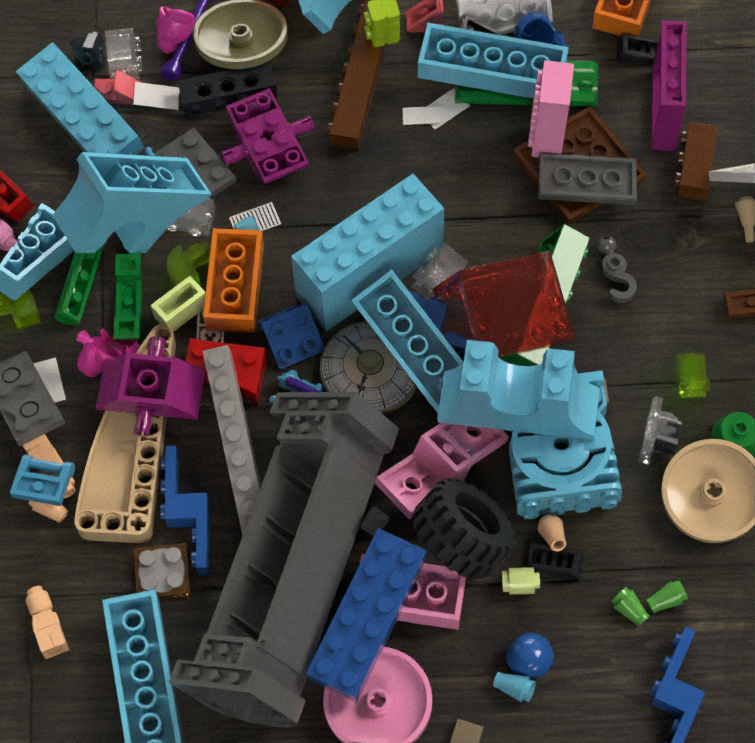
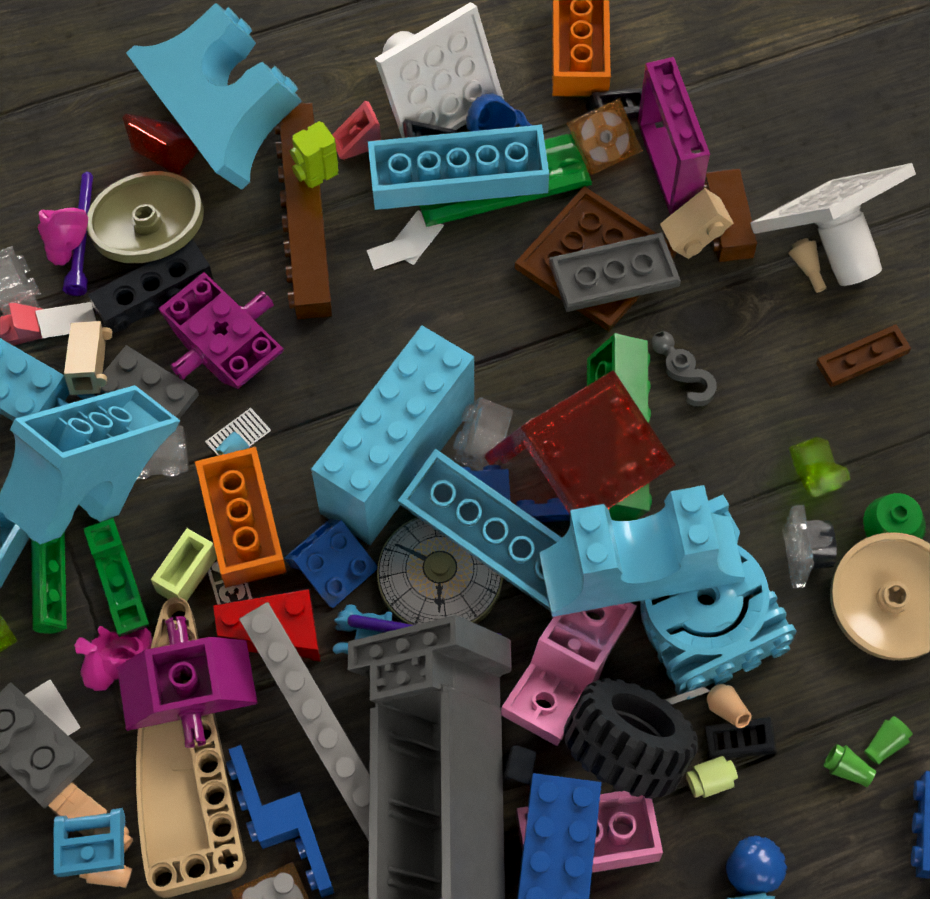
camera: 20 degrees left, 0 degrees up
clear neon green brick [167,241,211,288] -> none
bright pink brick [528,60,574,158] -> none
none -> tan brick [64,321,112,395]
none -> clear orange piece [567,98,642,175]
none -> tan brick [660,188,734,259]
none -> white sticker [665,687,710,704]

